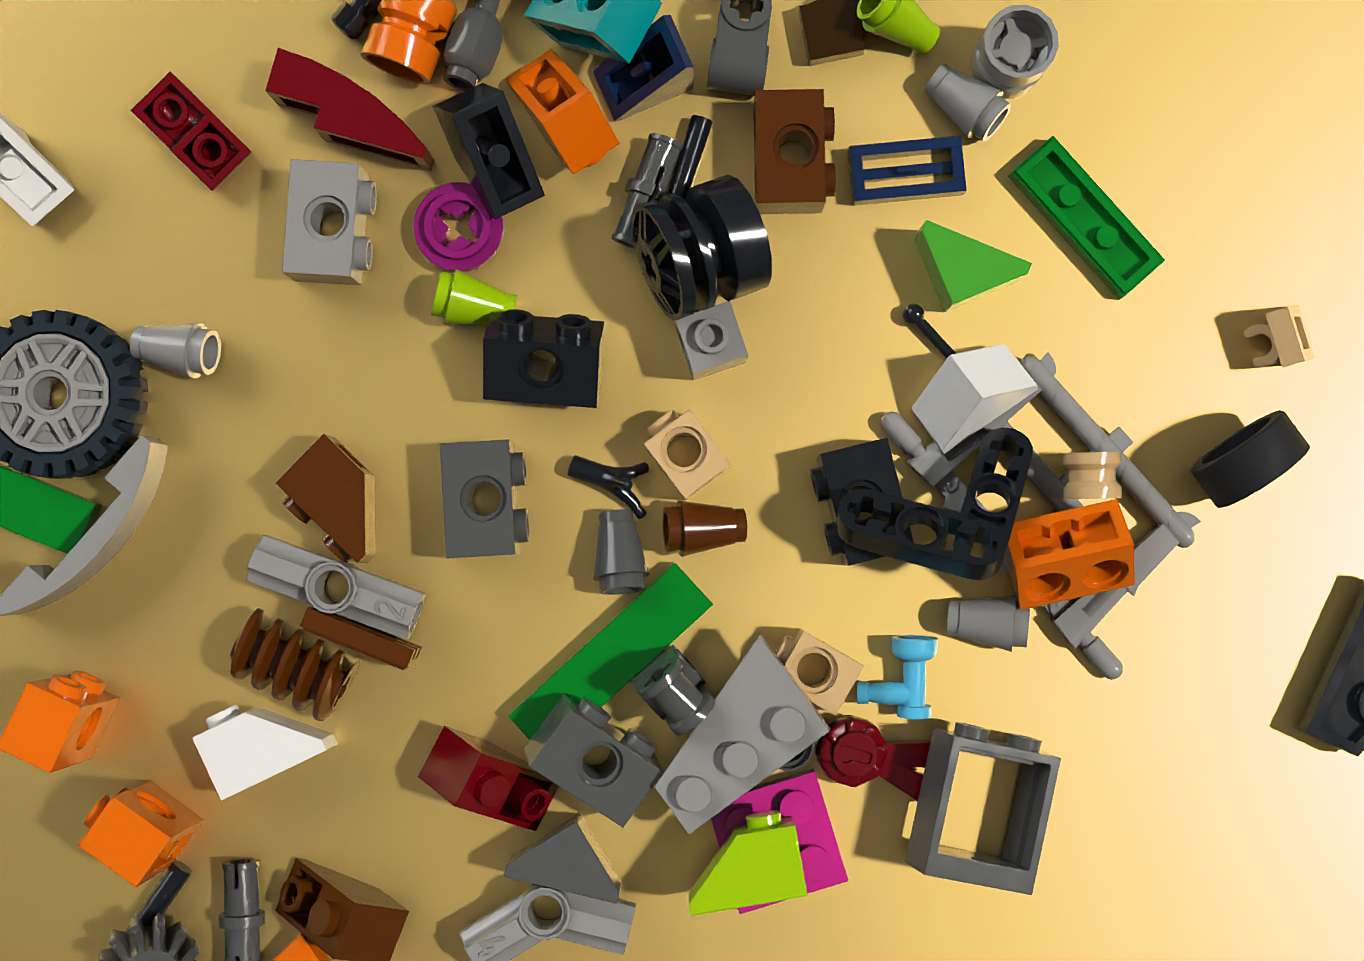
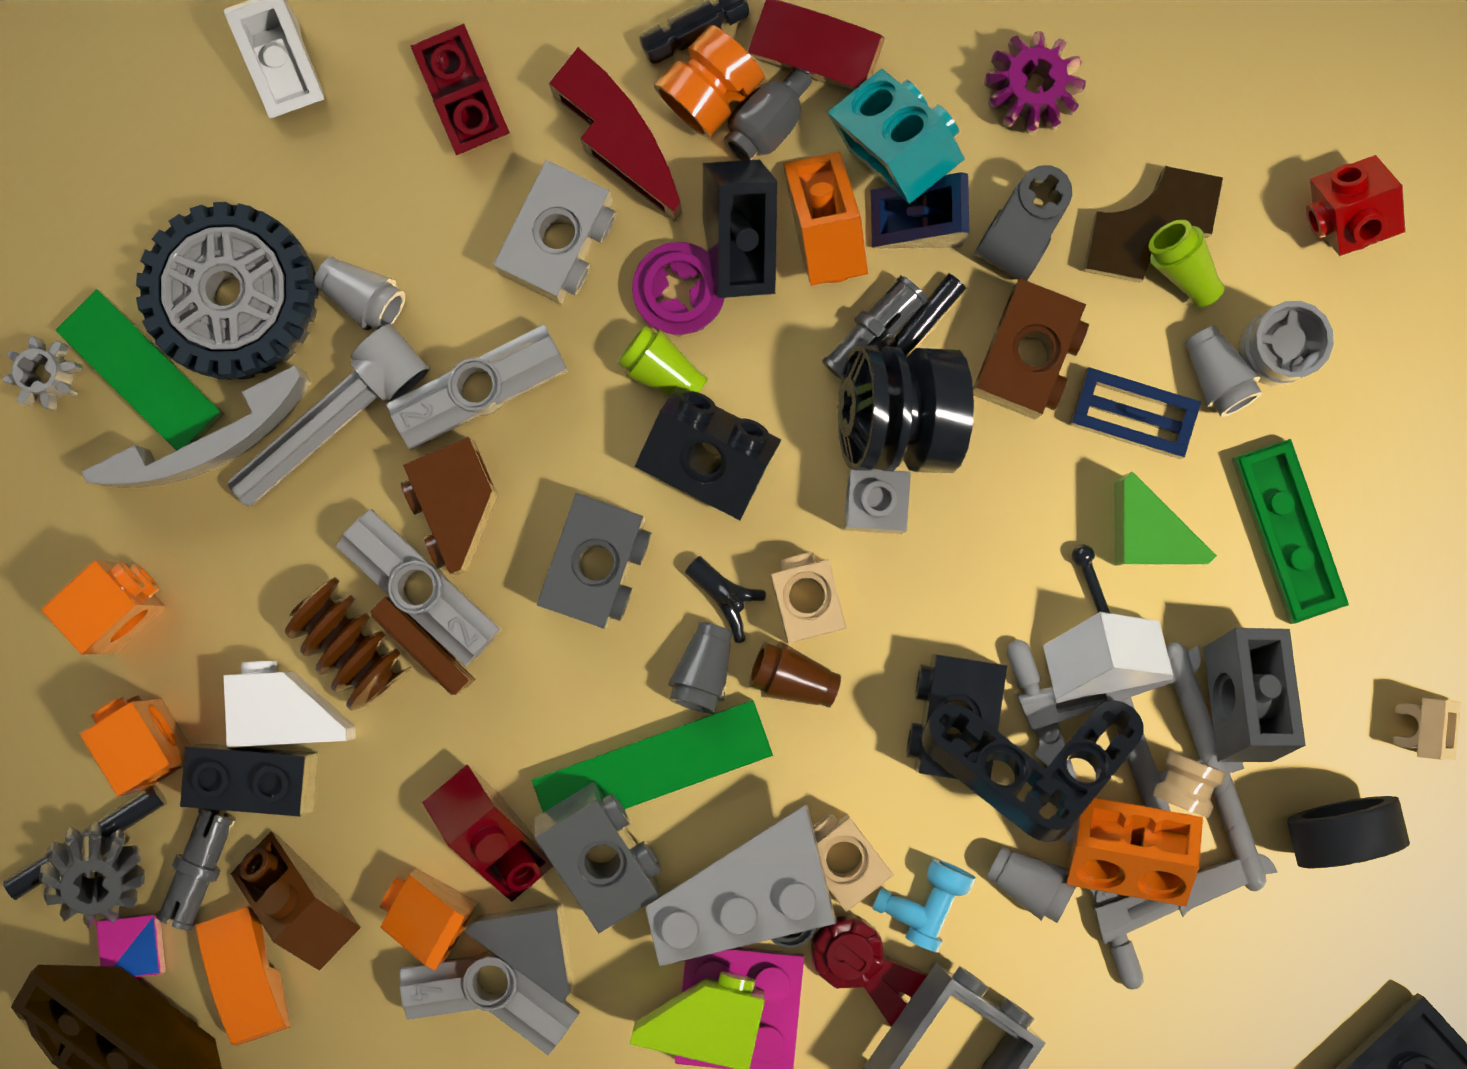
camera: 20 degrees right, 0 degrees up
dark grey piece [630,644,715,736] -> none
none -> black brick [180,743,318,817]
none -> light grey axle [228,323,430,507]
none -> orange slope [379,869,479,971]
none -> light grey piece [386,324,568,450]
none -> dark grey brick [1203,628,1306,762]

